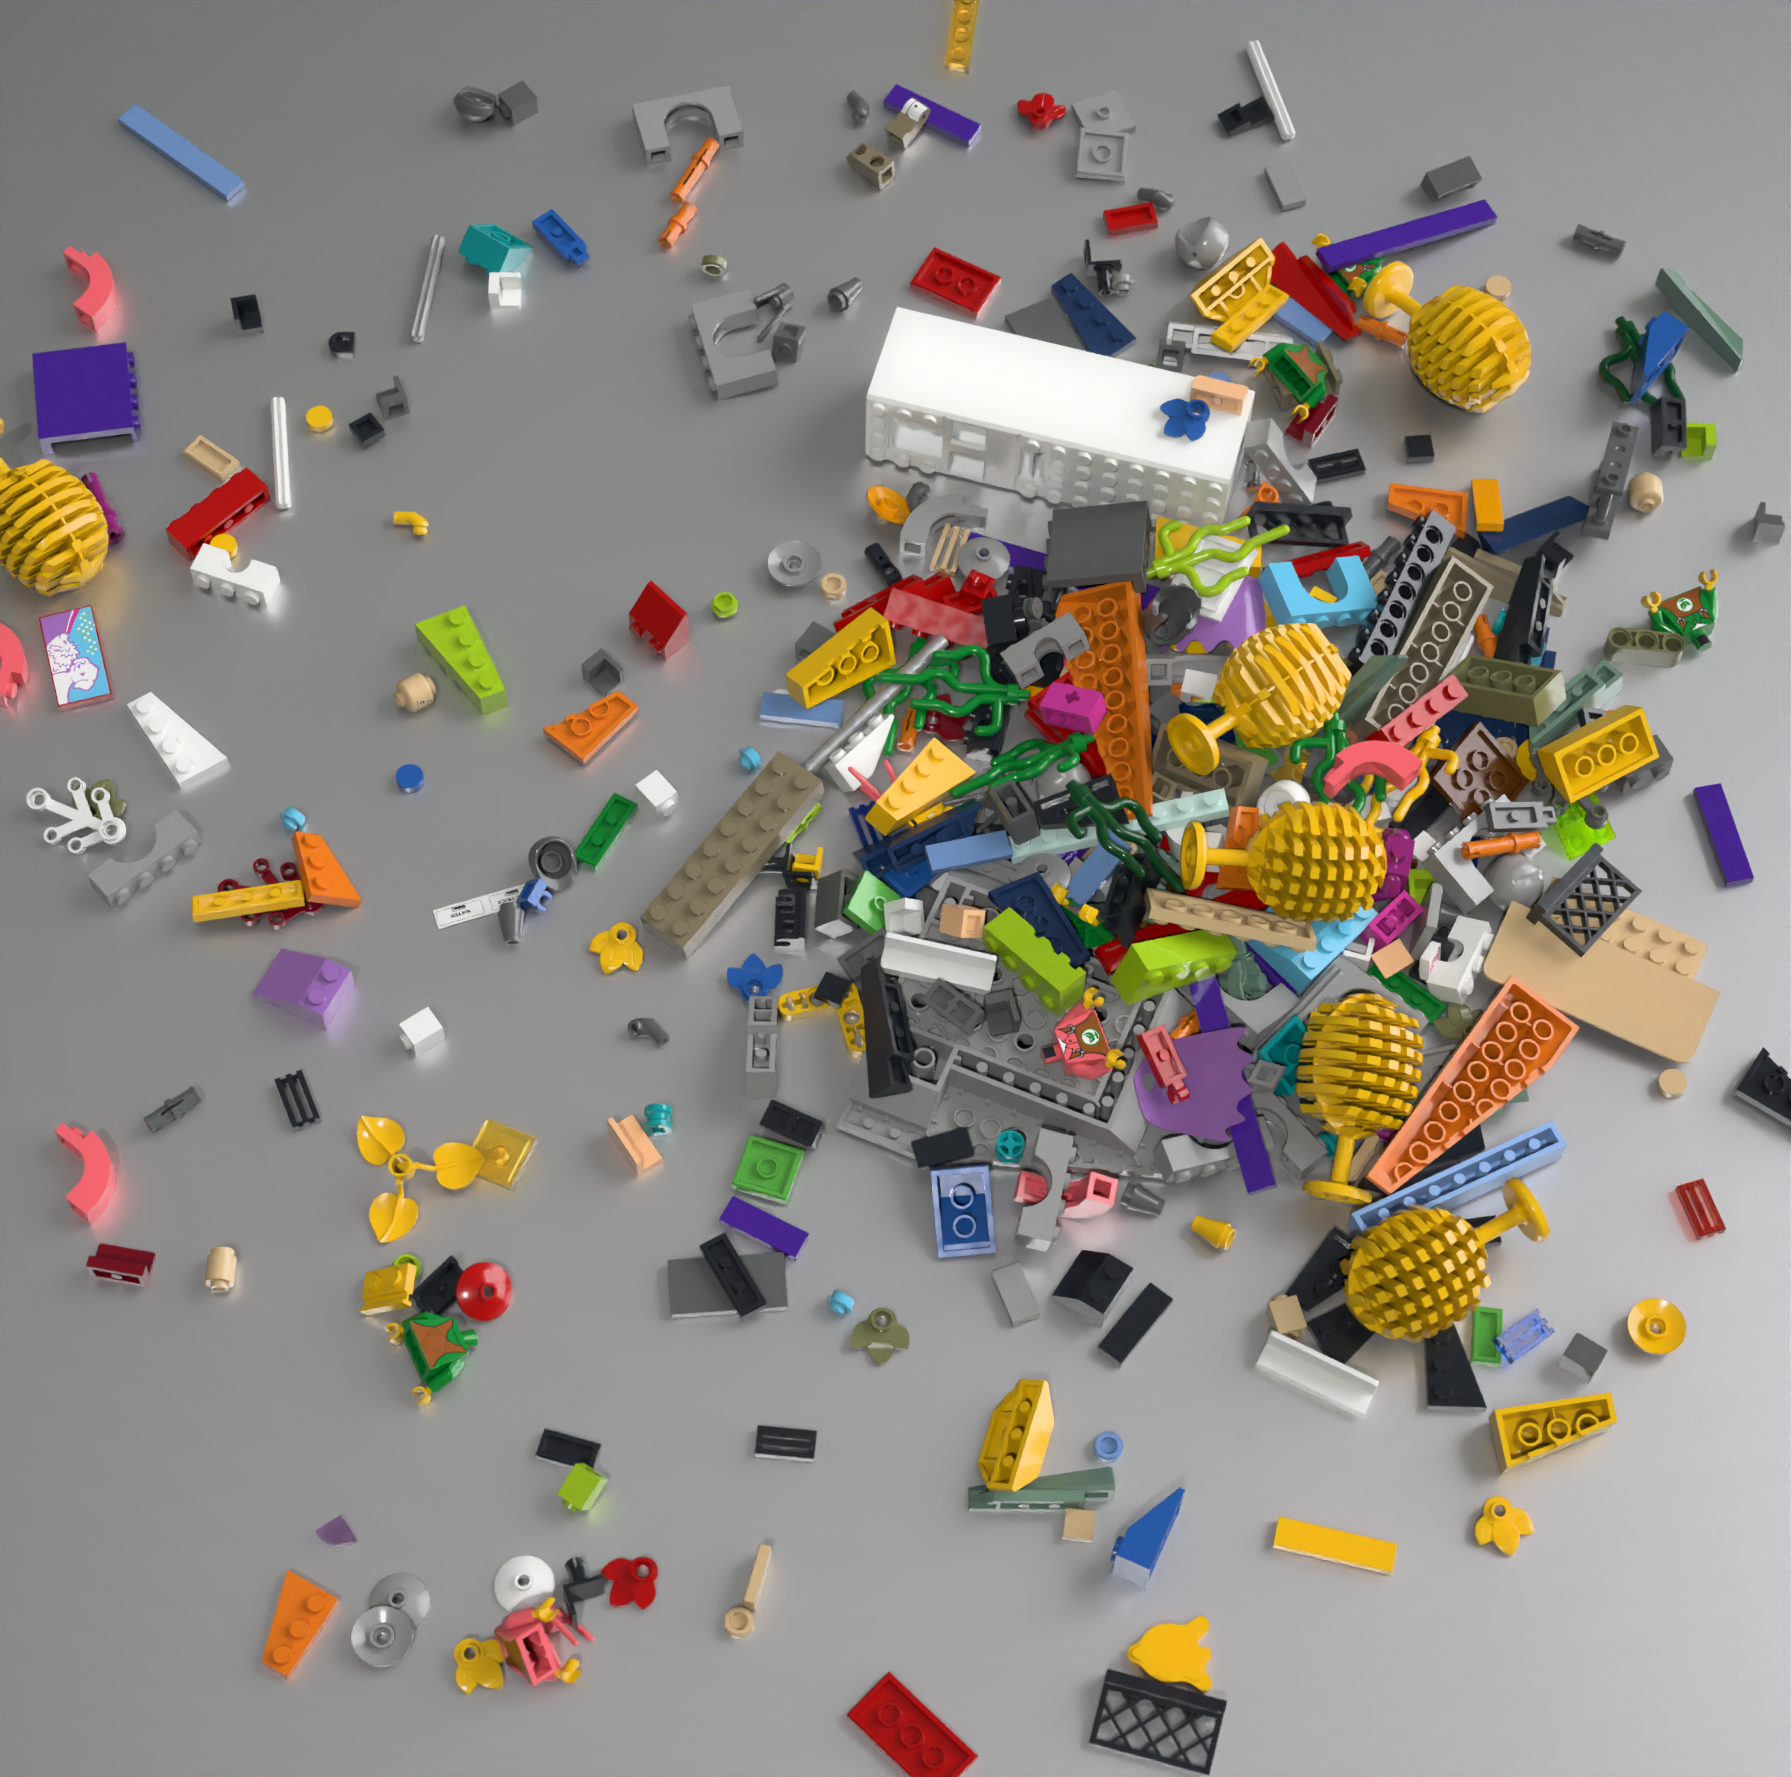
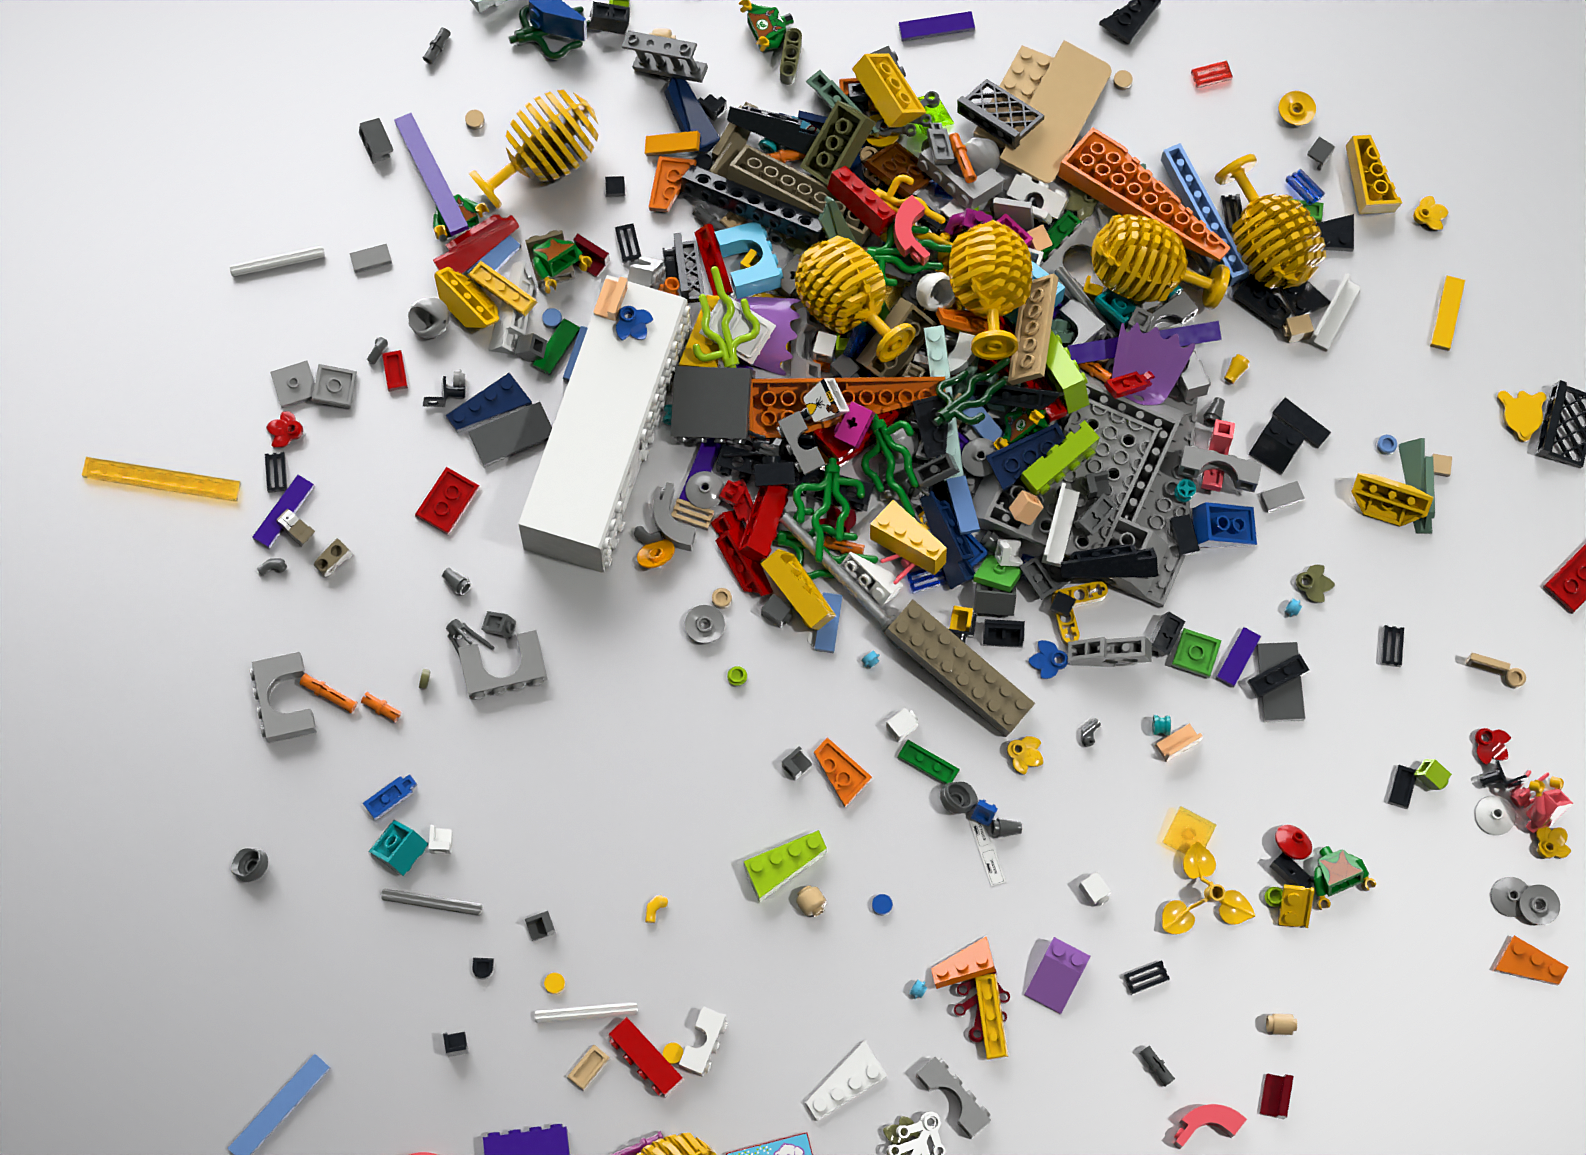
camera: 90 degrees left, 10 degrees up
clear purple tile [315,1515,357,1547] -> none
black plate [348,412,386,448] -> none
dark grey brick [497,80,538,126] -> none
red slope [629,581,689,661] -> none
black bar [864,542,903,588] -> none
torso [1040,988,1126,1080] -> none
blue slope [1110,1488,1185,1588] -> none
dark grey hair [1143,583,1202,646] -> none
black slope [1217,96,1275,135] -> none
orange pin [1356,314,1408,349] -> none
none -> black tile [265,452,288,493]
none -> white torso [801,378,850,422]

